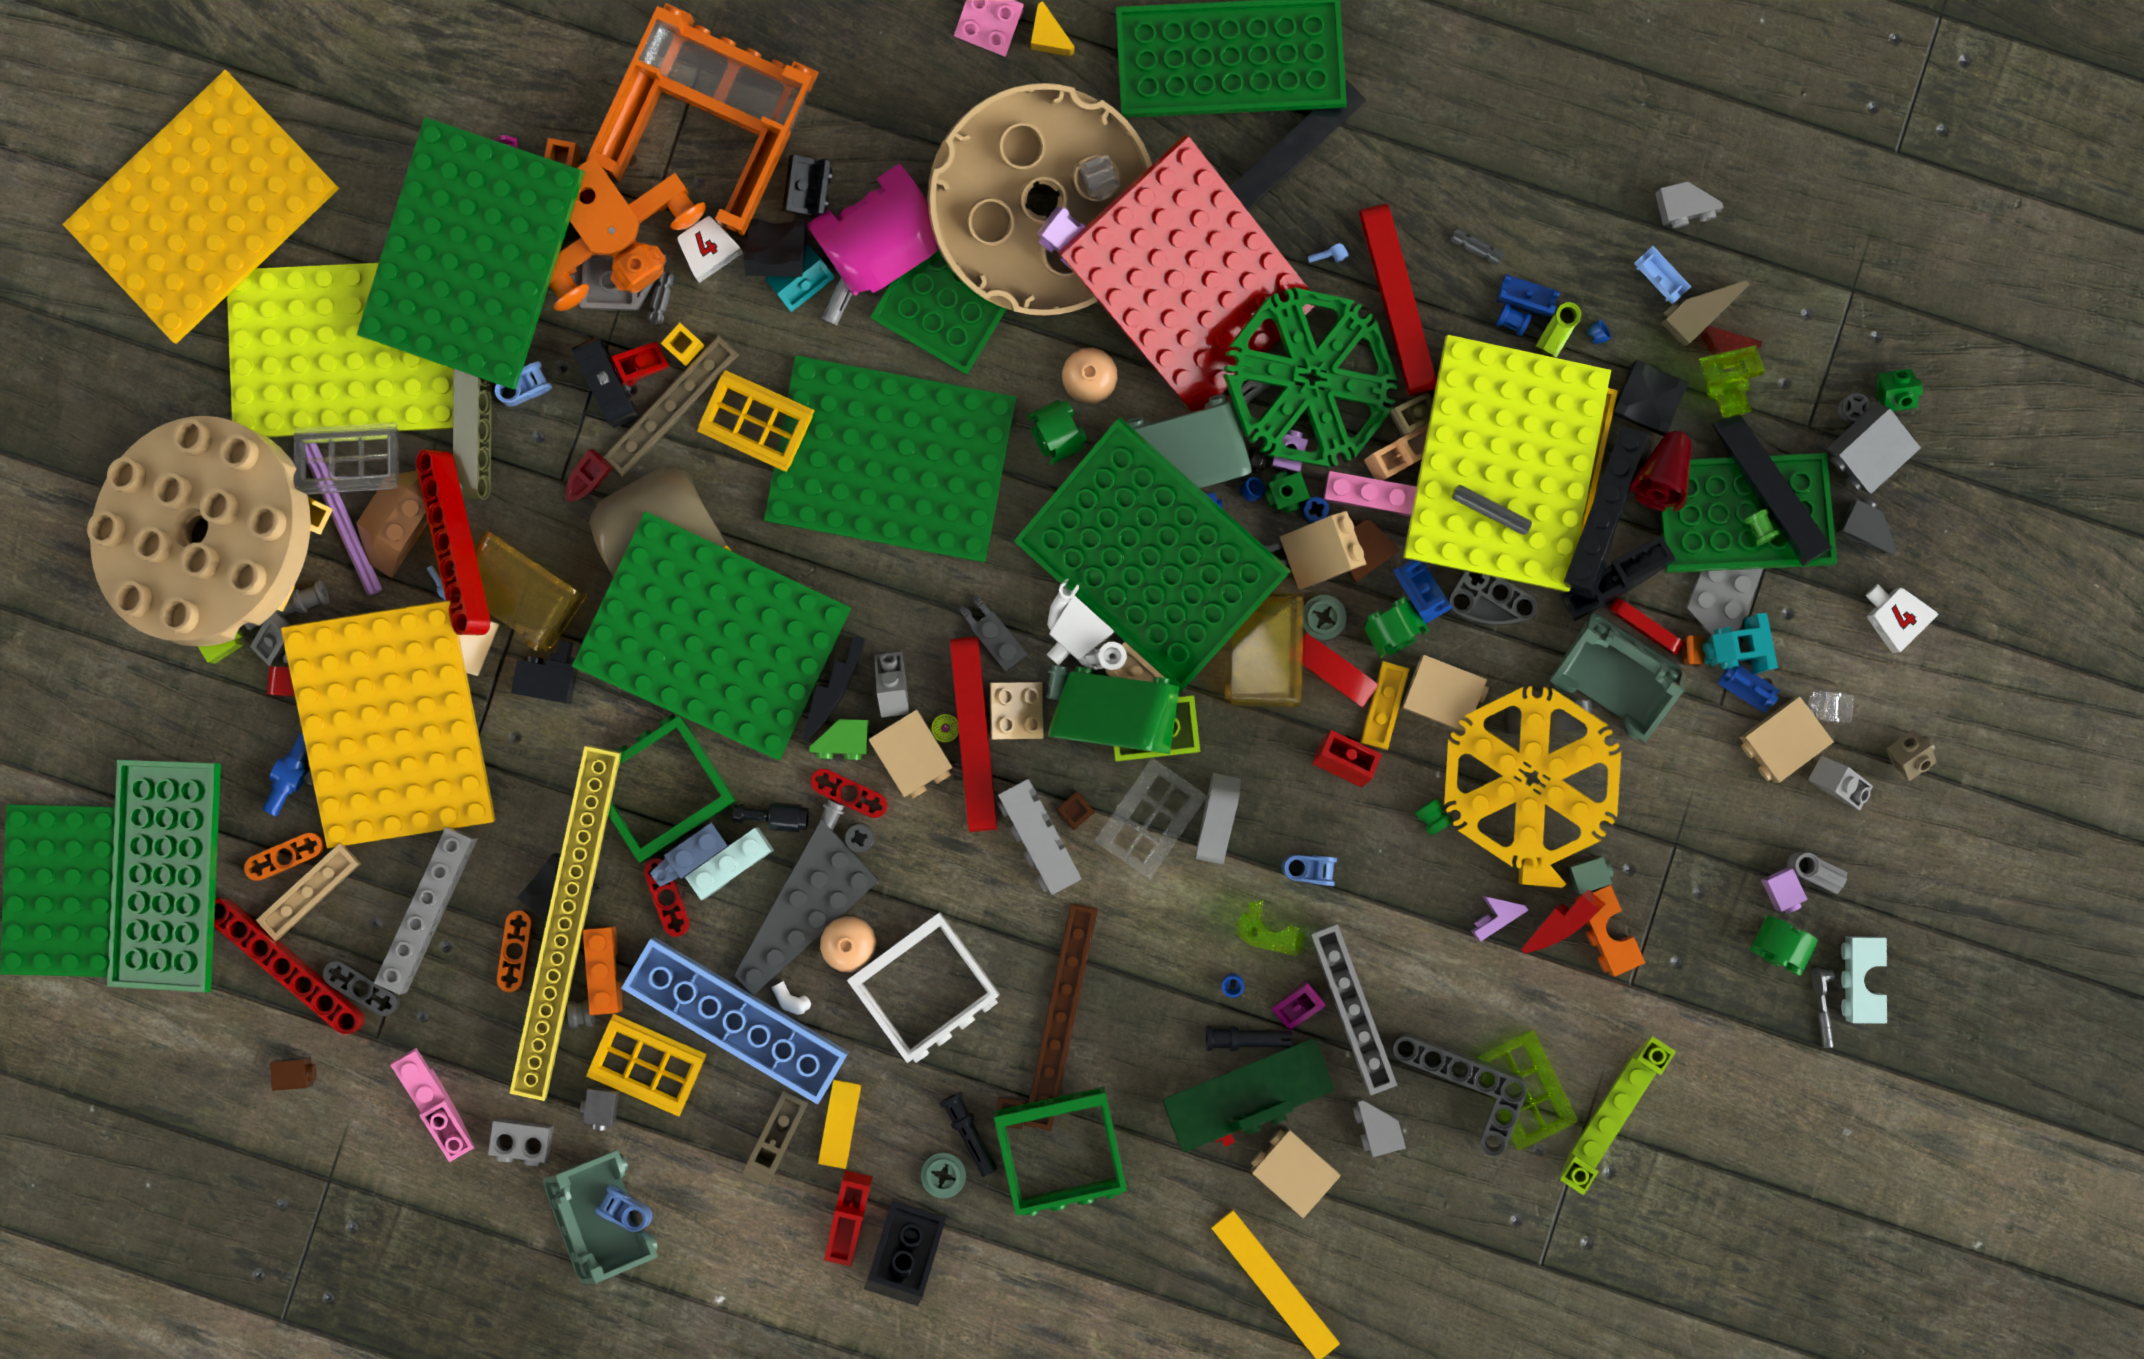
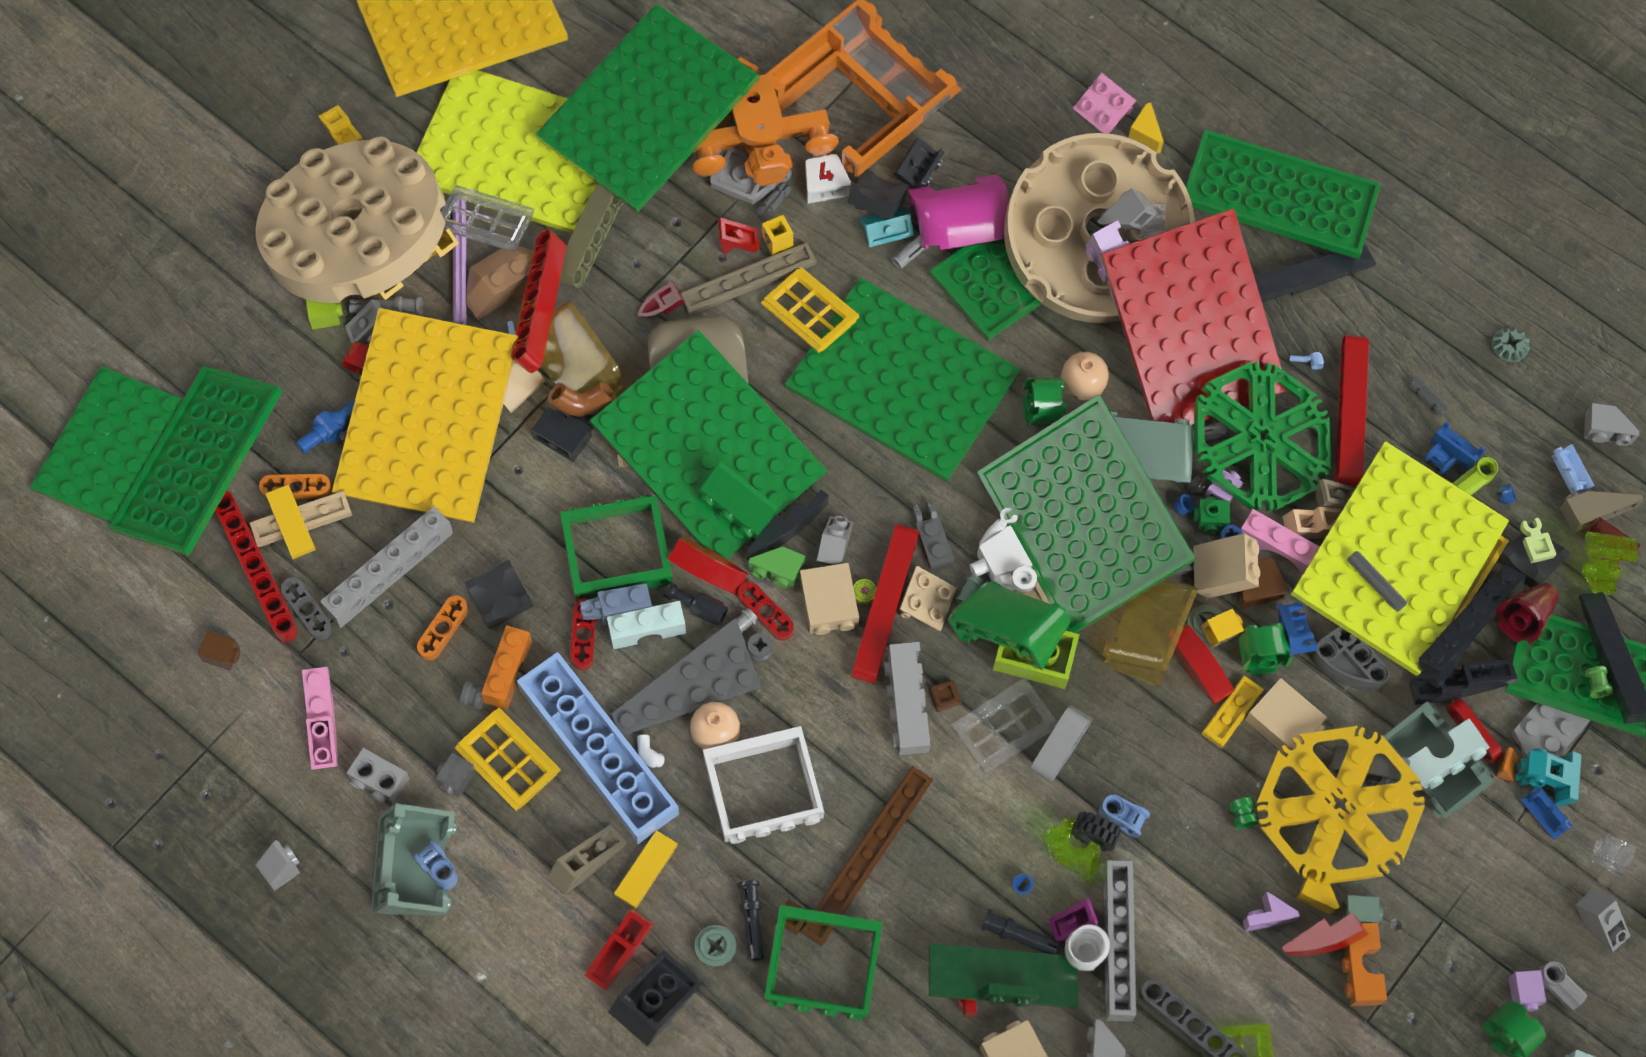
camera: 20 degrees right, 20 degrees down
light blue piece [495,361,552,407] -> none
light yellow piece [509,745,622,1101] -> none
black axle [571,336,640,429] -> none
red brick [1312,730,1382,788] -> none
tan brick [1739,697,1834,783] -> none
none -> light grey slope [256,840,300,891]
none -> yellow tile [266,485,316,559]
none -> yellow slope [319,105,363,145]
none -> dark orange cylinder [548,382,616,416]
none -> red slope [667,536,749,595]
none -> green slope [698,461,779,540]
none -> white helmet [1065,924,1110,971]
none -> black tyre [1071,812,1121,851]
none -> light grey slope [1098,188,1157,230]
none -> yellow brick [1200,609,1244,648]
none -> light aqua arch [1408,719,1490,789]
none -> sand green gear [1492,326,1530,362]
none -> yellowish green plate [1520,518,1556,563]

